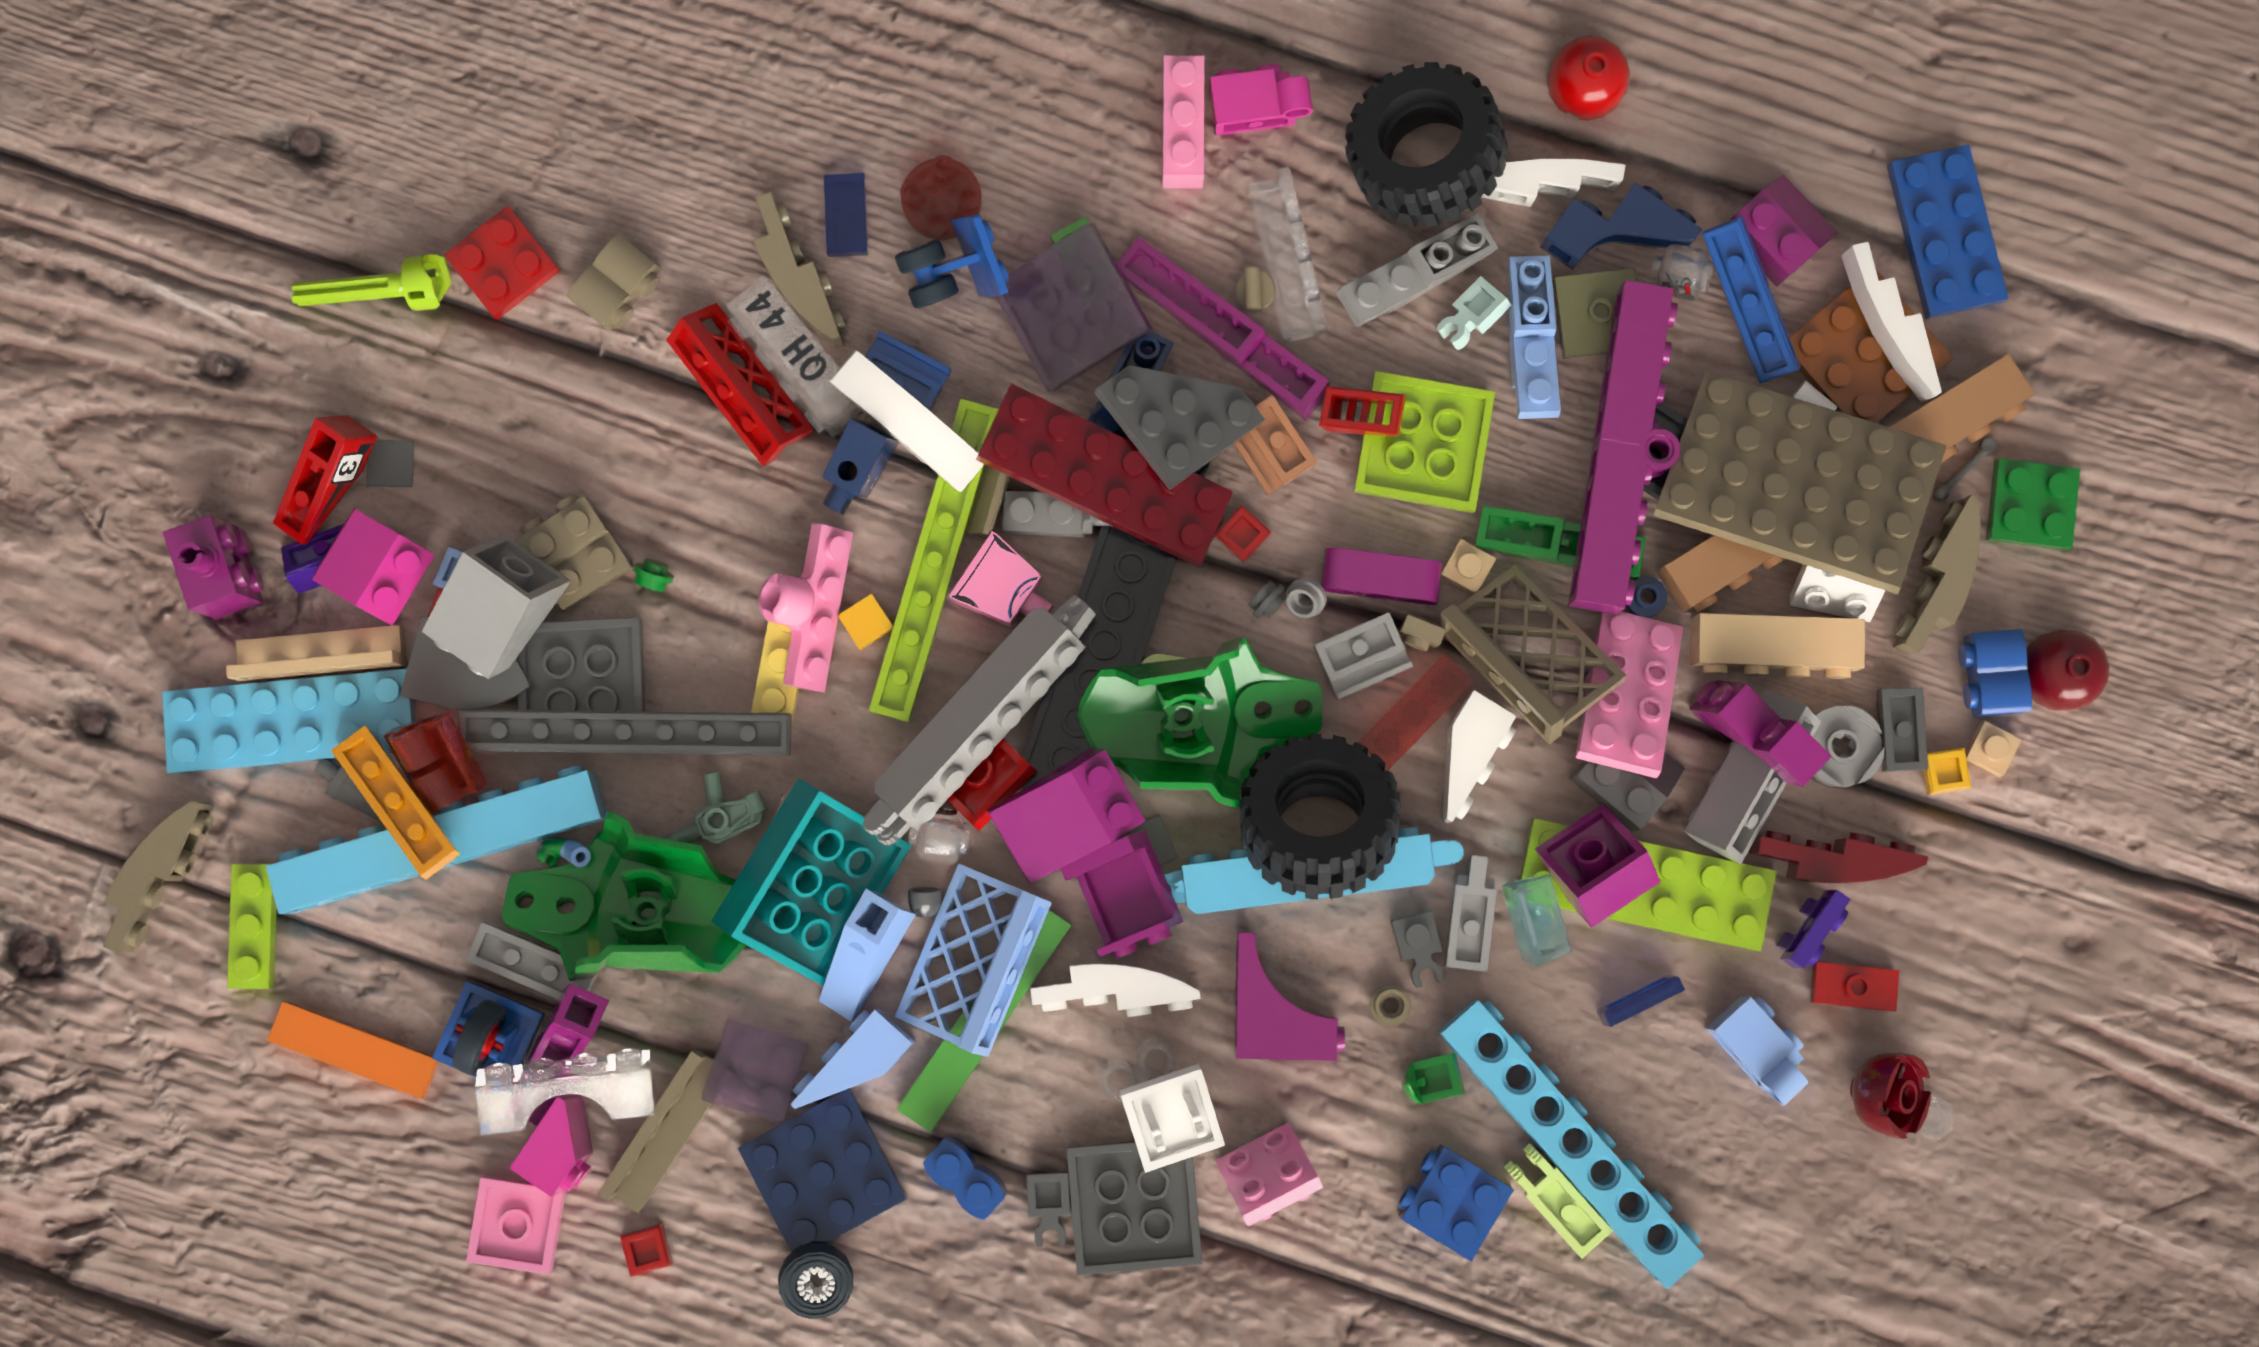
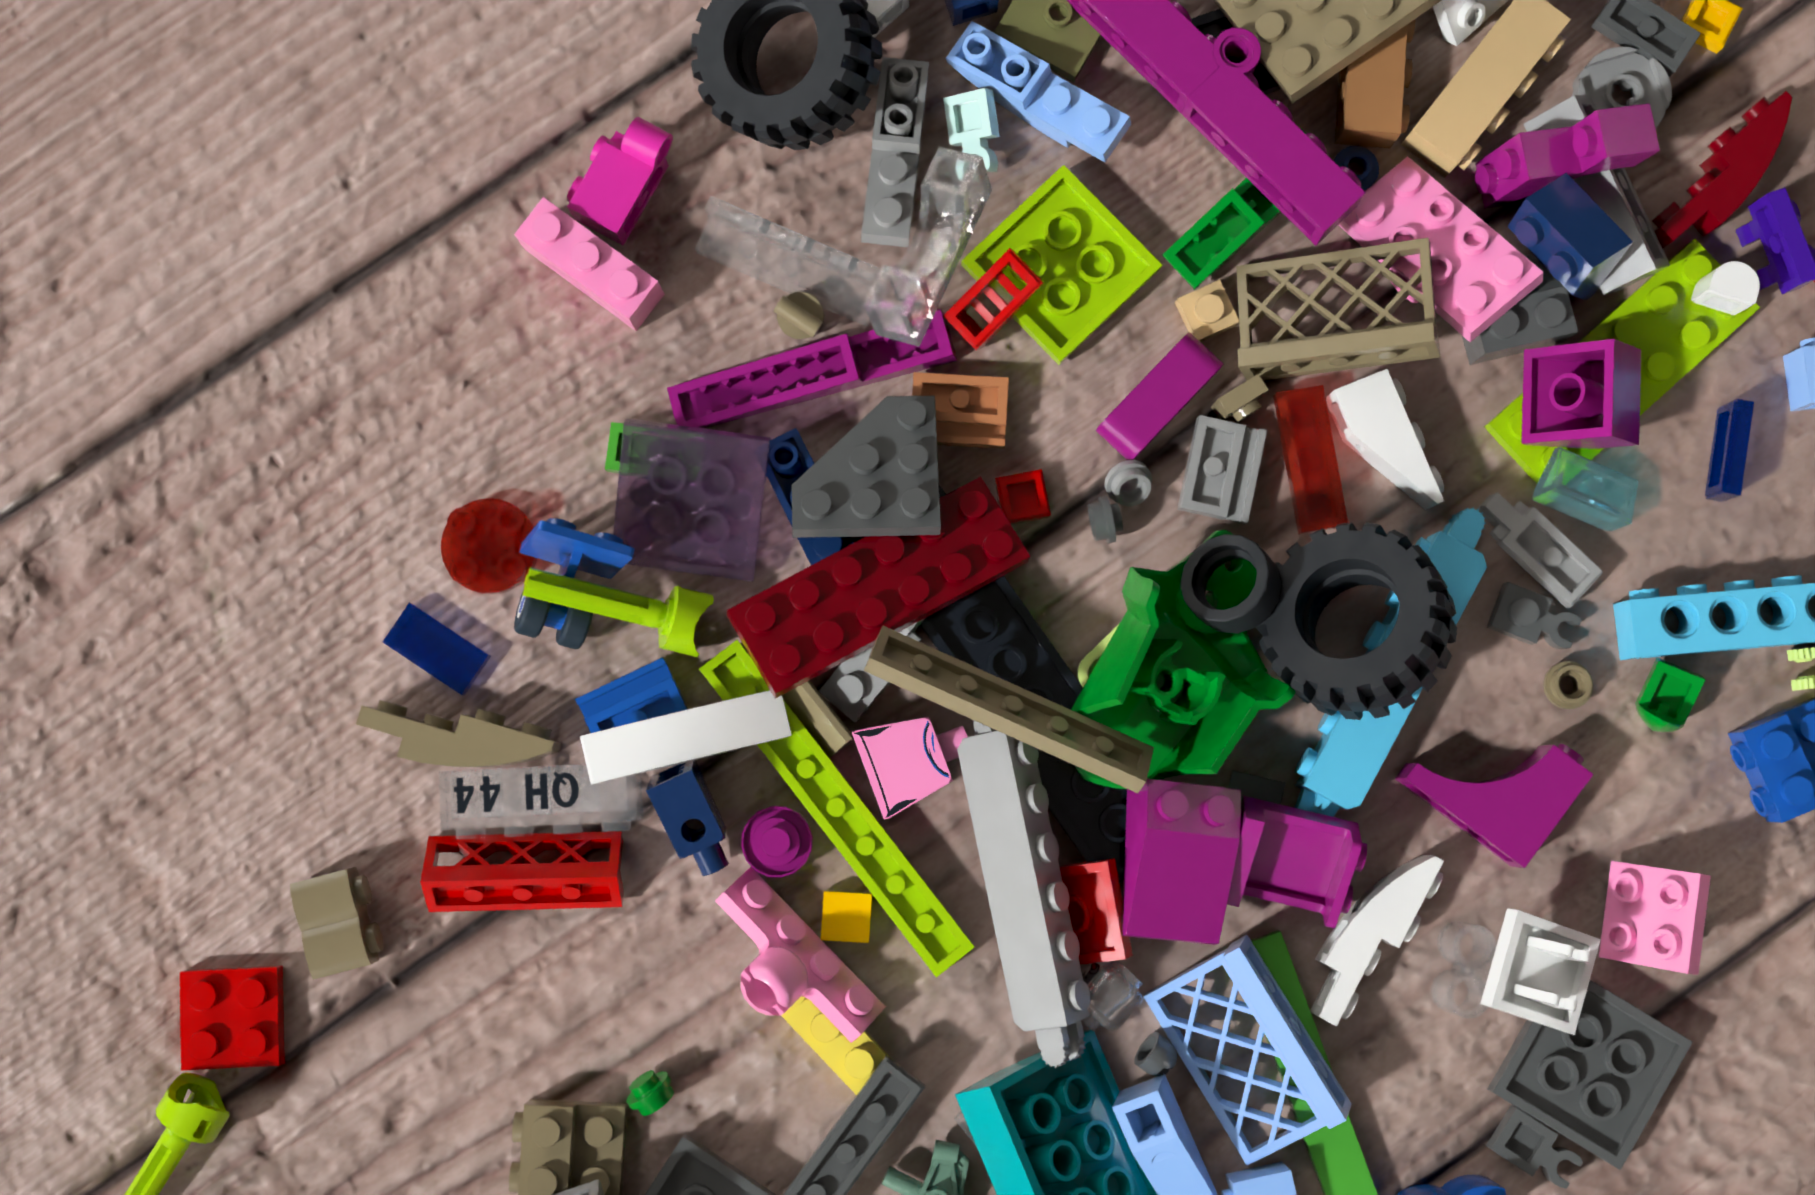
camera: 55 degrees left, 0 degrees up
none -> lime piece [522,567,714,657]
none -> magenta plate [741,806,813,878]
none -> clear arch [863,147,992,347]
none -> dark tan plate [864,626,1154,794]
none -> black tyre [1180,534,1281,633]
none -> dark blue slope [1507,173,1633,300]
none -> white brick [1691,261,1760,315]

